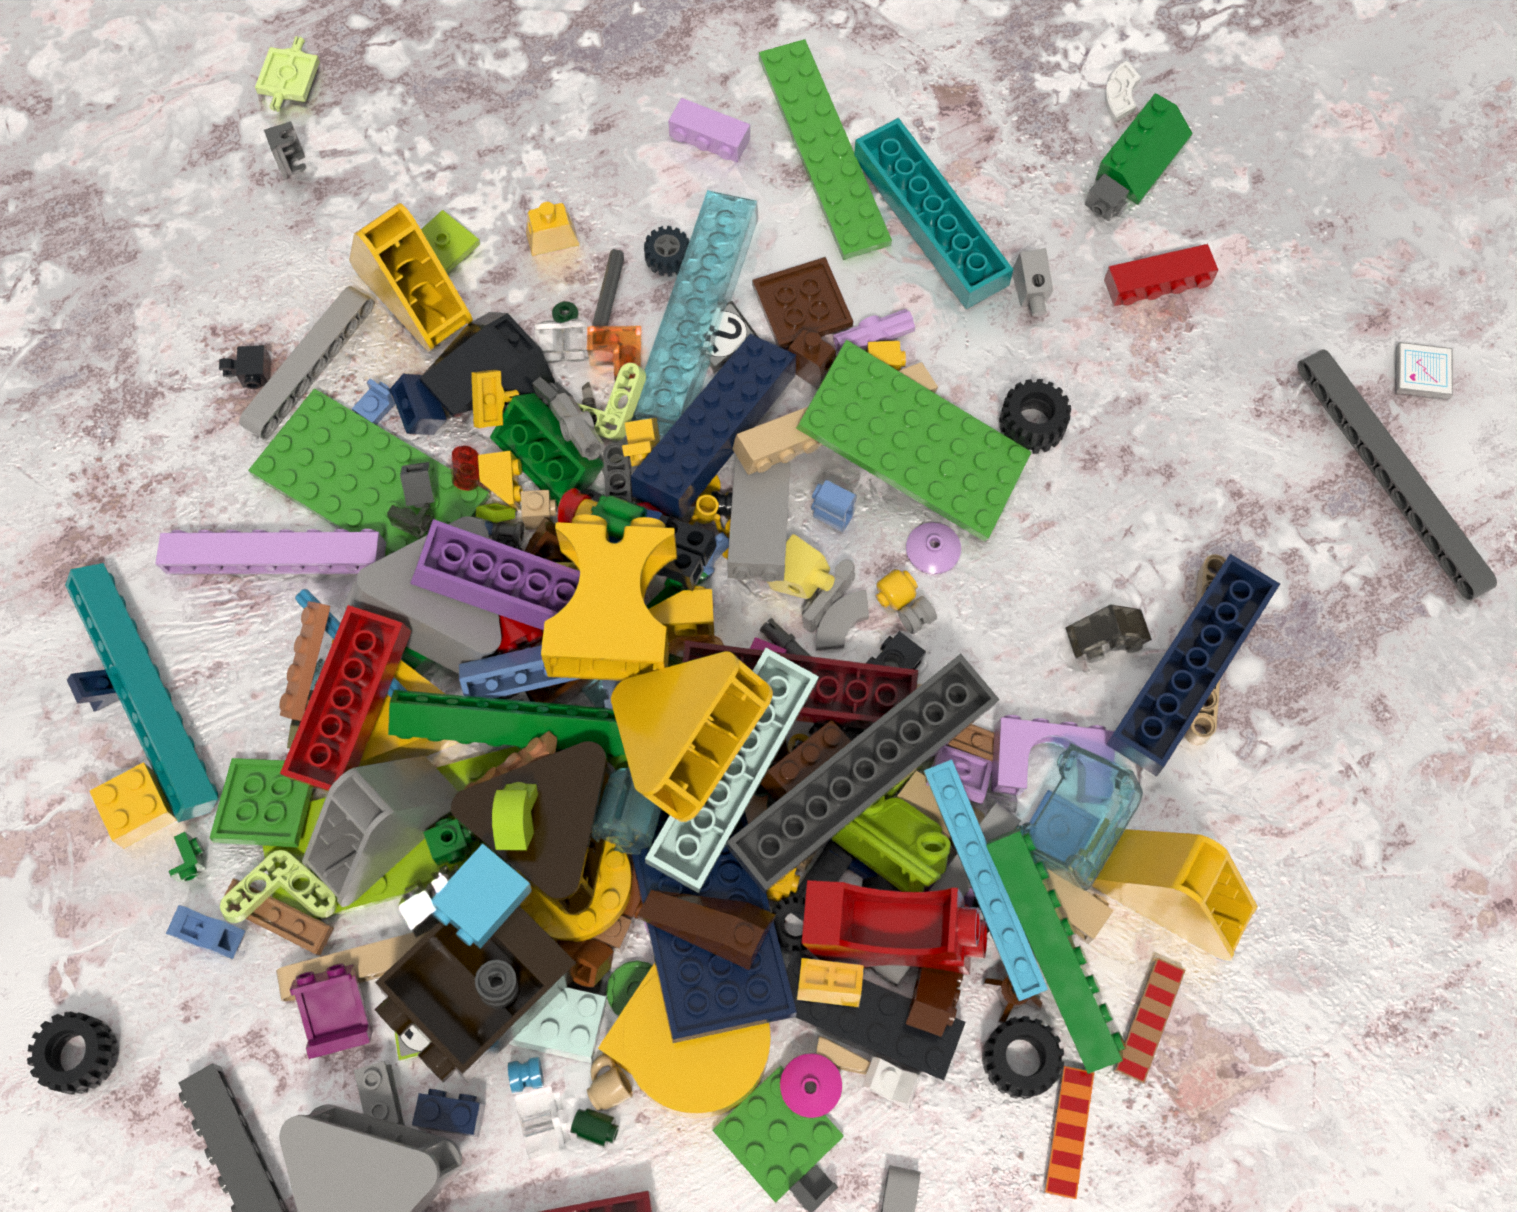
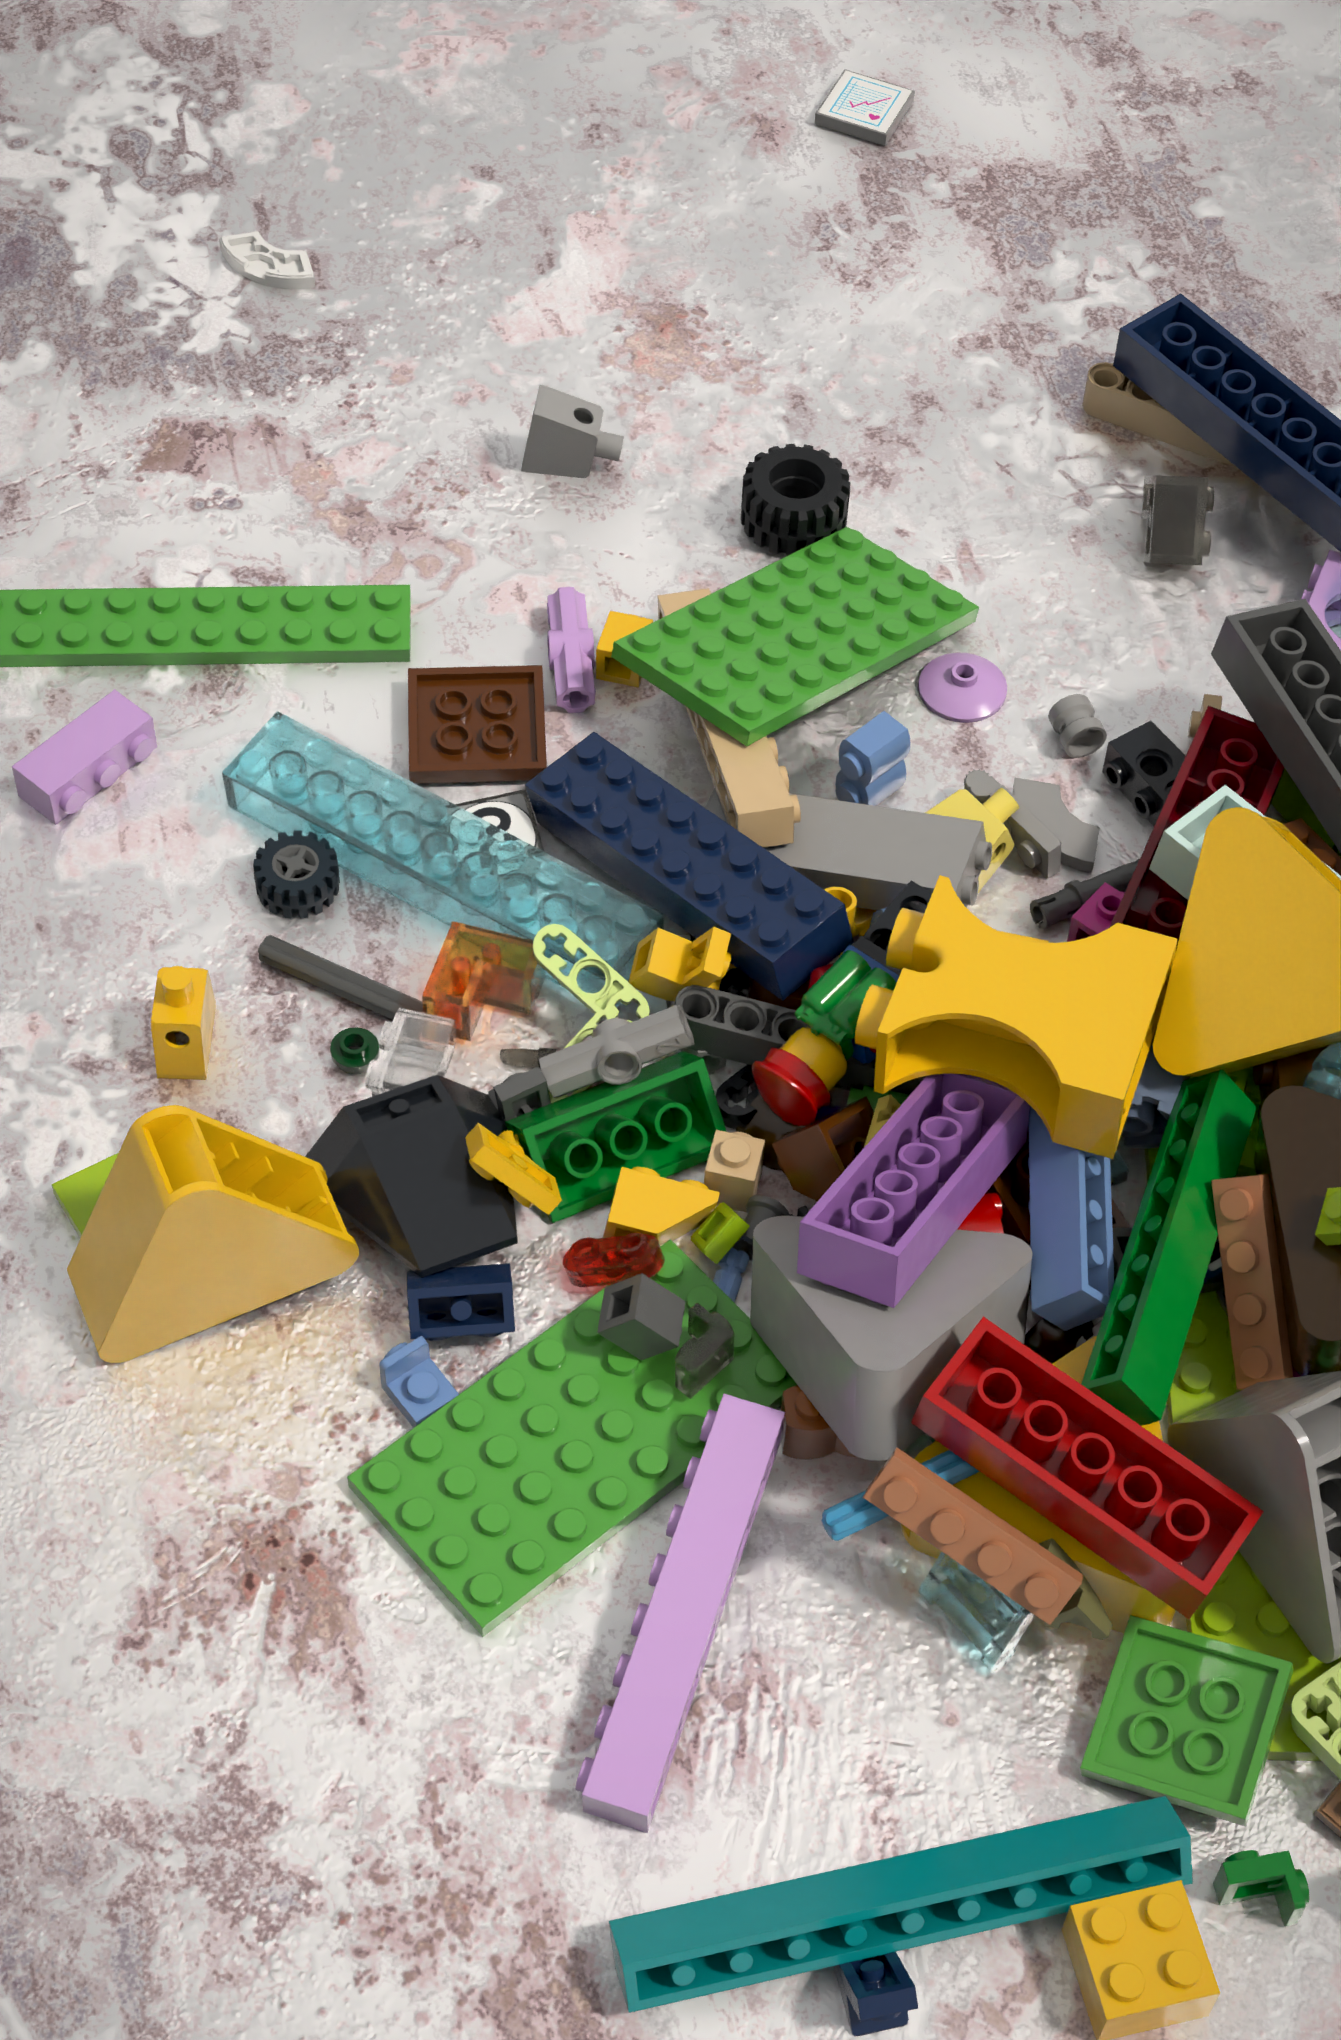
camera: 75 degrees left, 15 degrees down
black brick [219,345,271,389] -> none
light grey beam [239,286,374,439] -> none
reddish brown torso [787,330,836,389] -> none
teal brick [854,117,1014,309] -> none
yellow head [875,569,918,611] -> none
dark grey brick [1085,174,1129,221] -> none
green slope [1095,93,1193,205] -> none
red brick [1104,244,1218,306] -> none
dark grey beam [1297,349,1497,601] -> none

